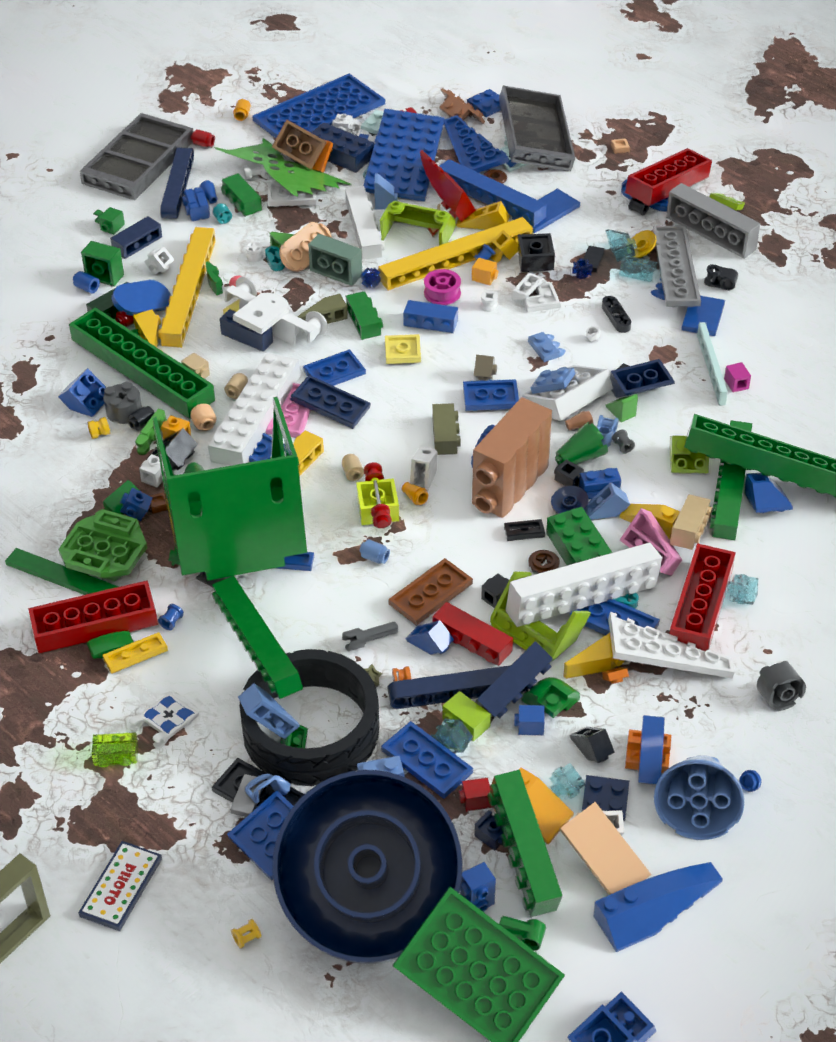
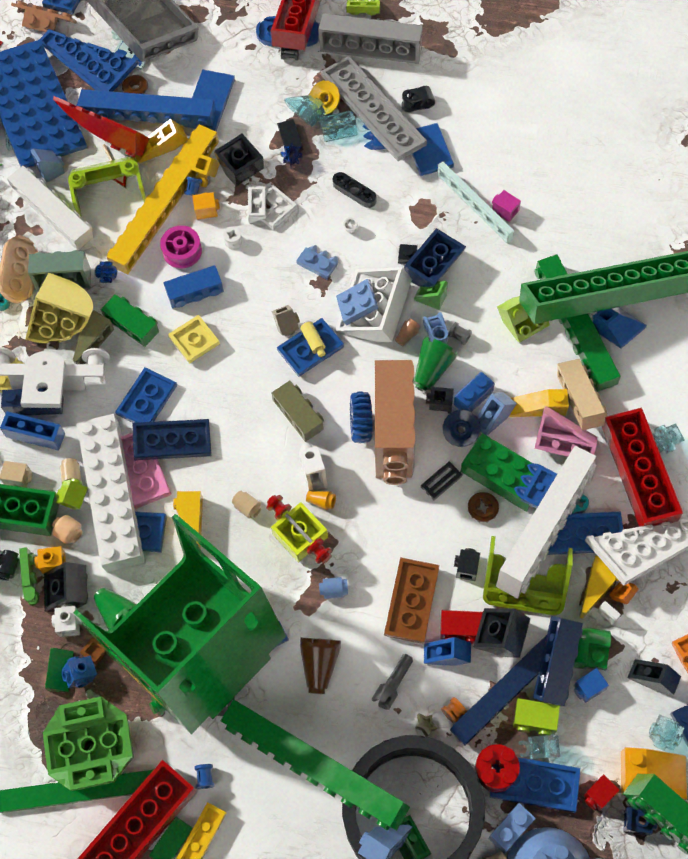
camera: 30 degrees left, 20 degrees up
none -> blue brick [0,411,65,451]
none -> light yellow brick [25,273,93,344]
none -> lime brick [55,478,88,510]
none -> light yellow cylinder [300,322,326,357]
none -> reddish brown cone [300,637,341,694]
none -> black slope [473,608,531,658]
none -> red brick [474,744,520,793]
none -> blue plate [514,464,557,509]
none -> white tile [597,601,621,625]

